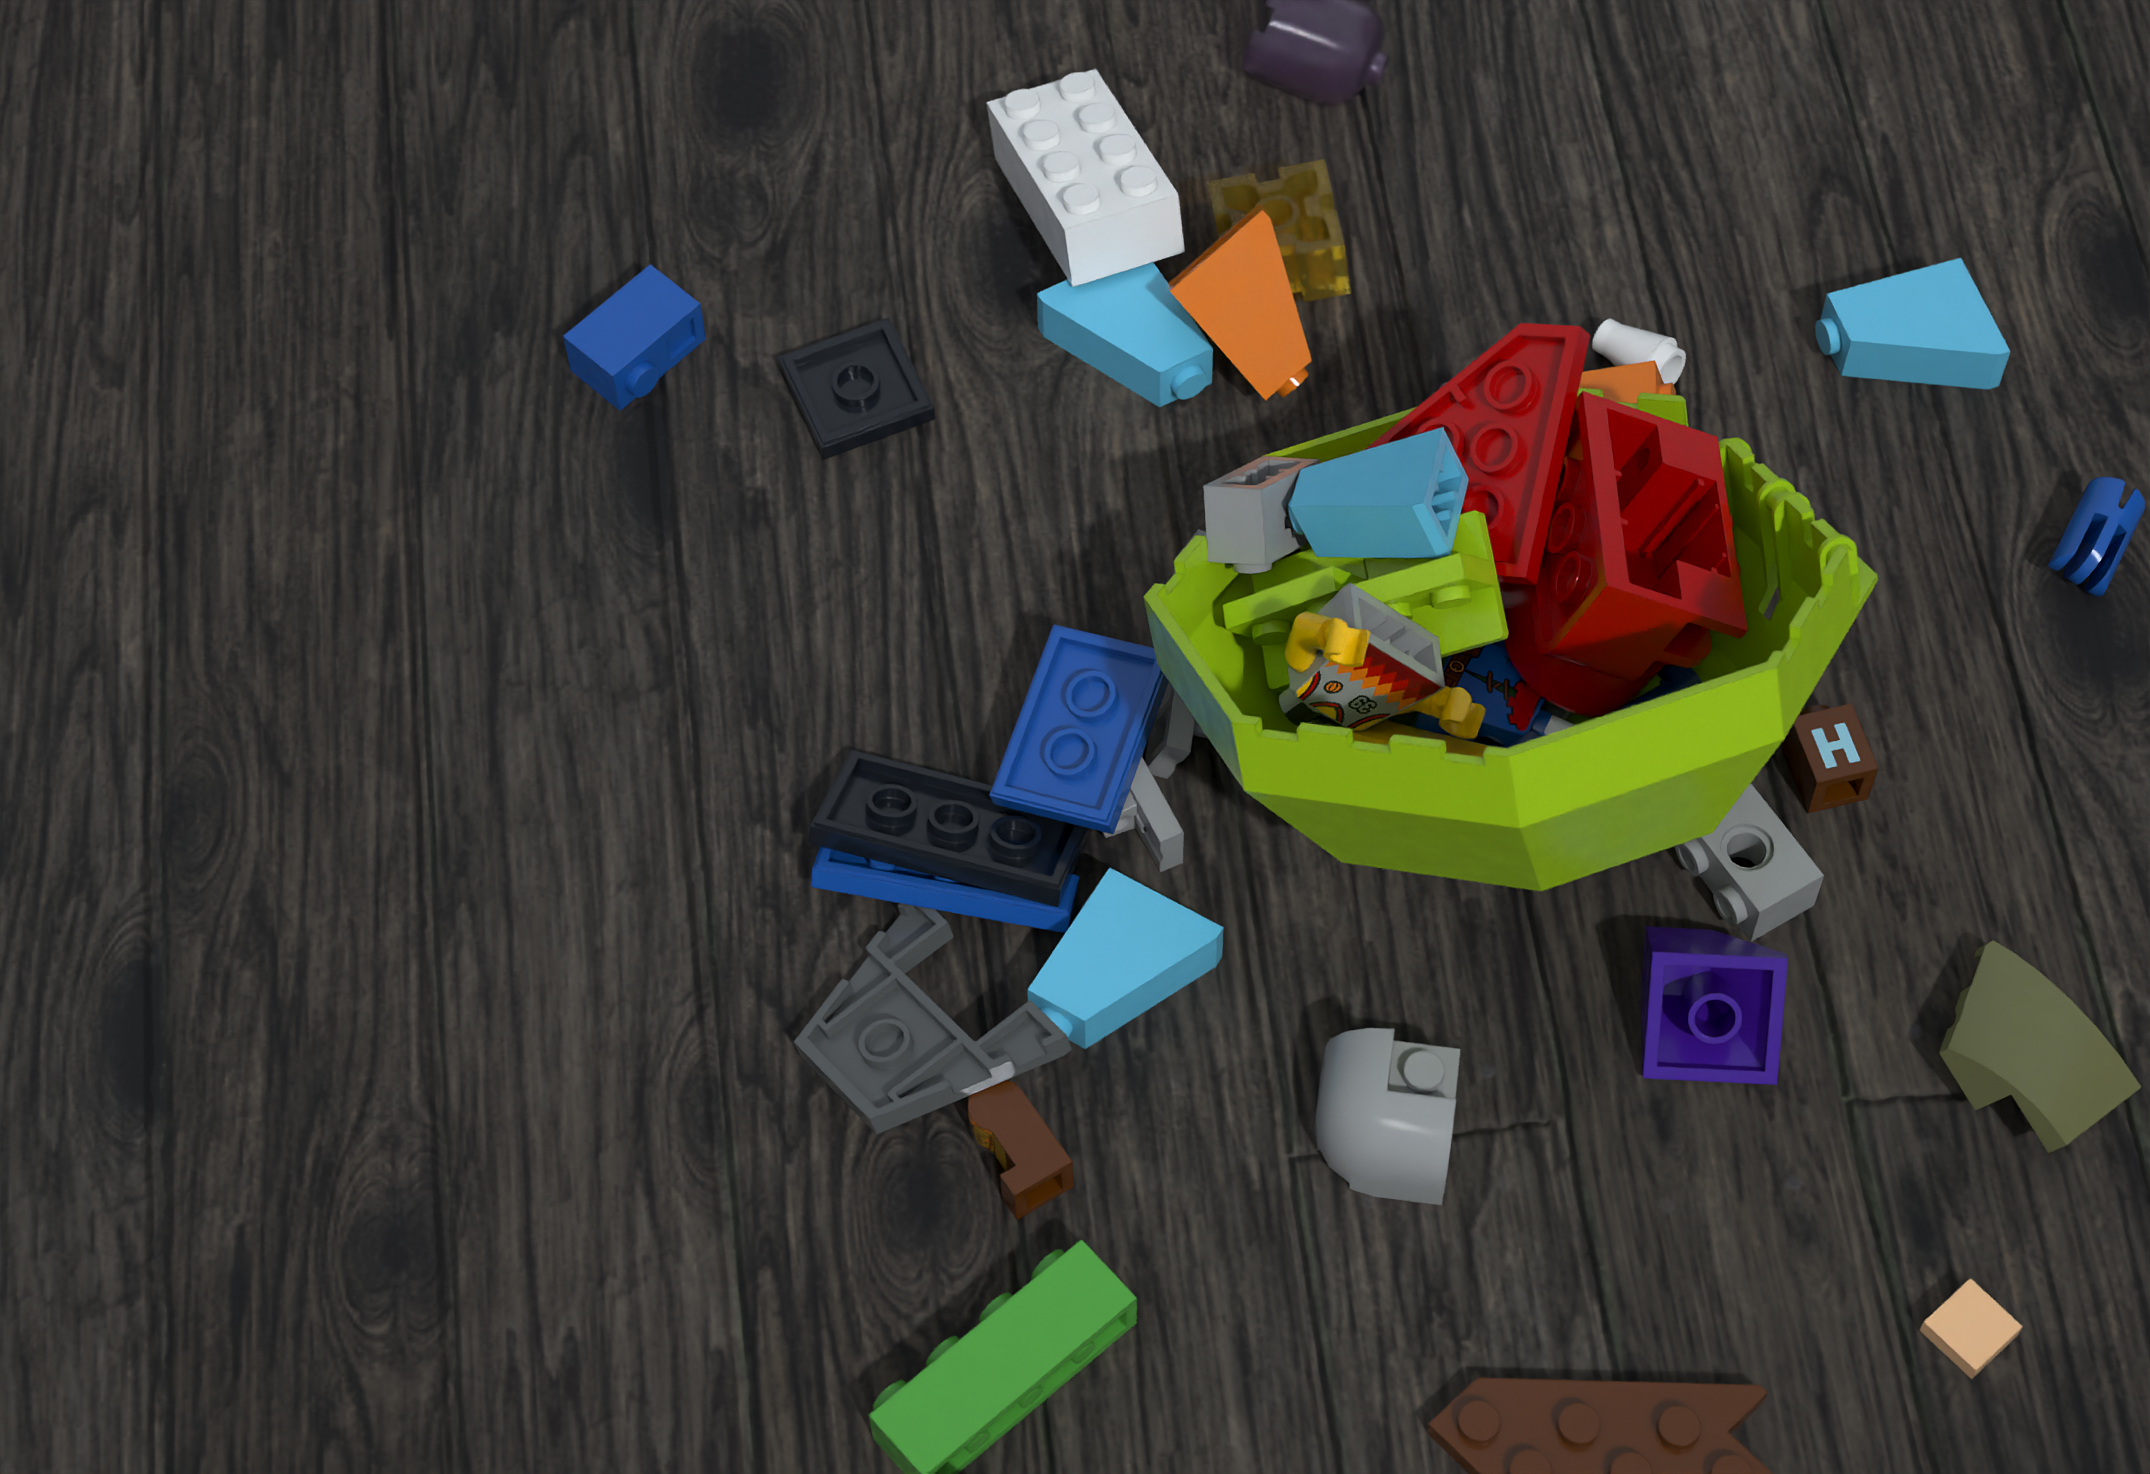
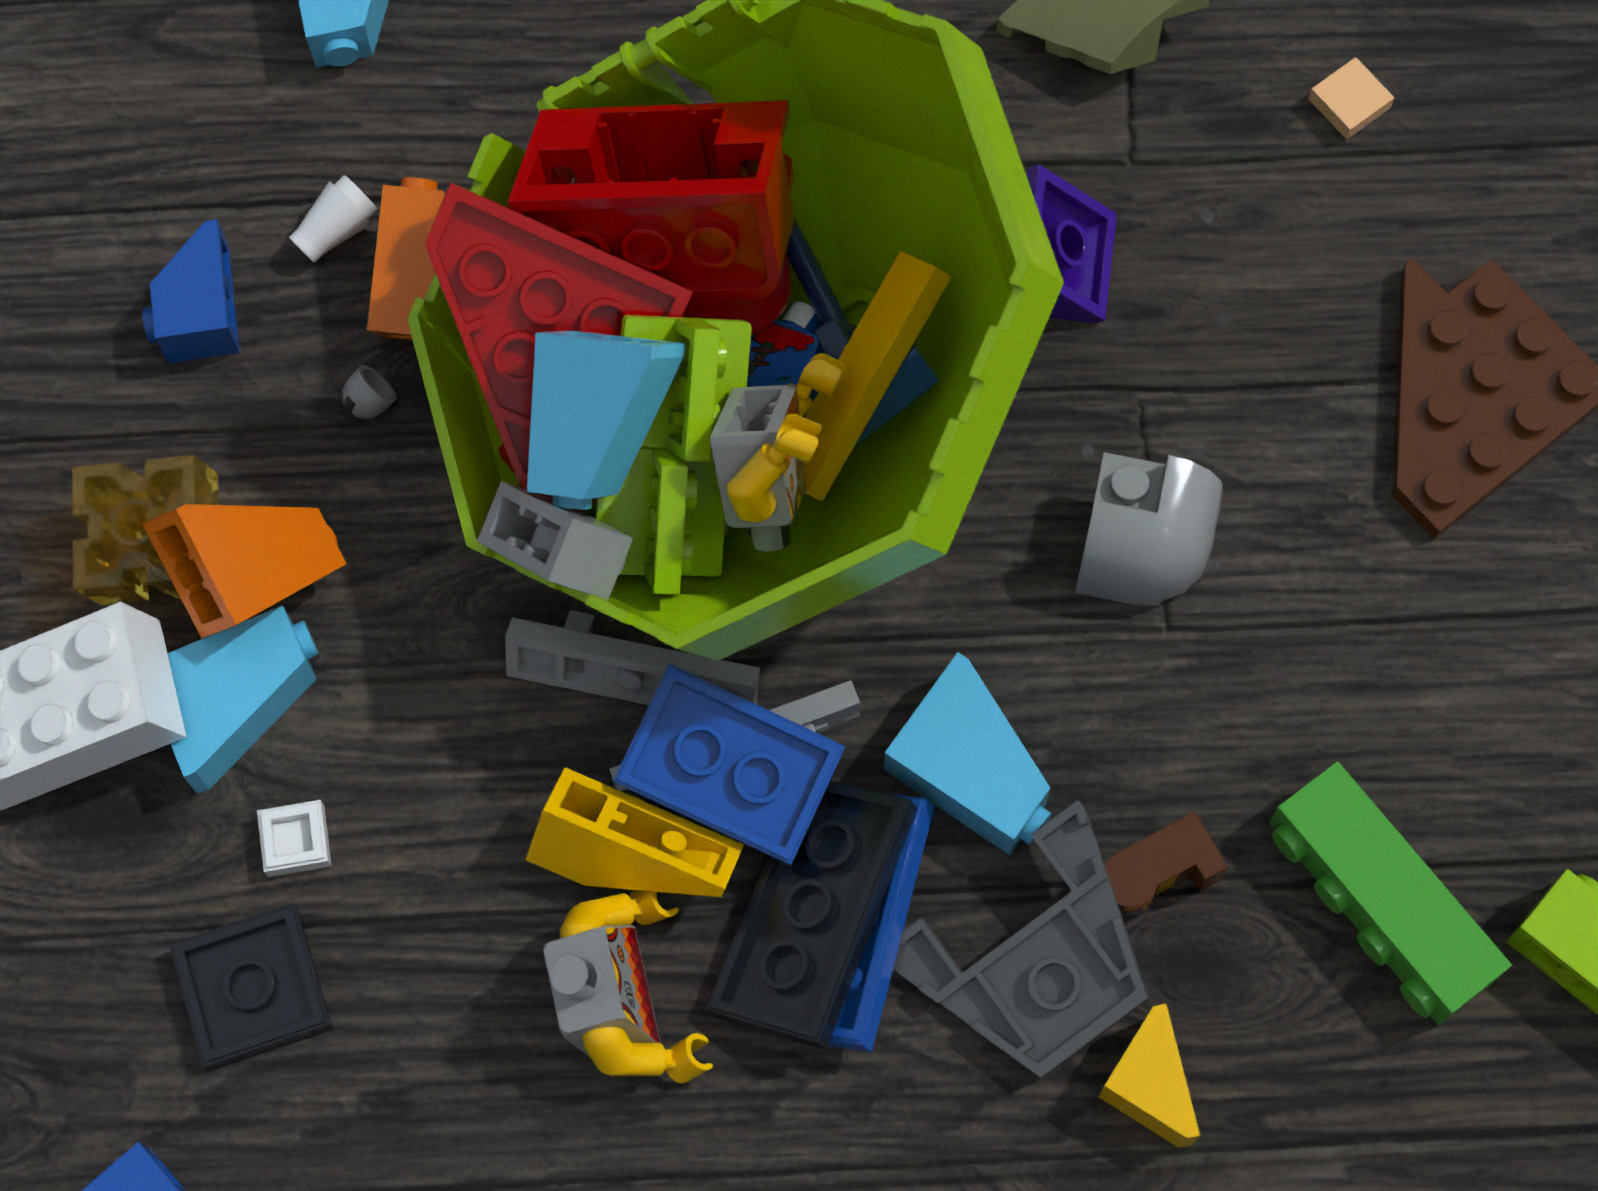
camera: 85 degrees left, 10 degrees up
none -> blue slope [143,219,240,364]
none -> white tile [257,800,332,877]
none -> yellow slope [525,767,744,897]
none -> torso [543,890,713,1084]
none -> yellow slope [1099,1004,1200,1148]

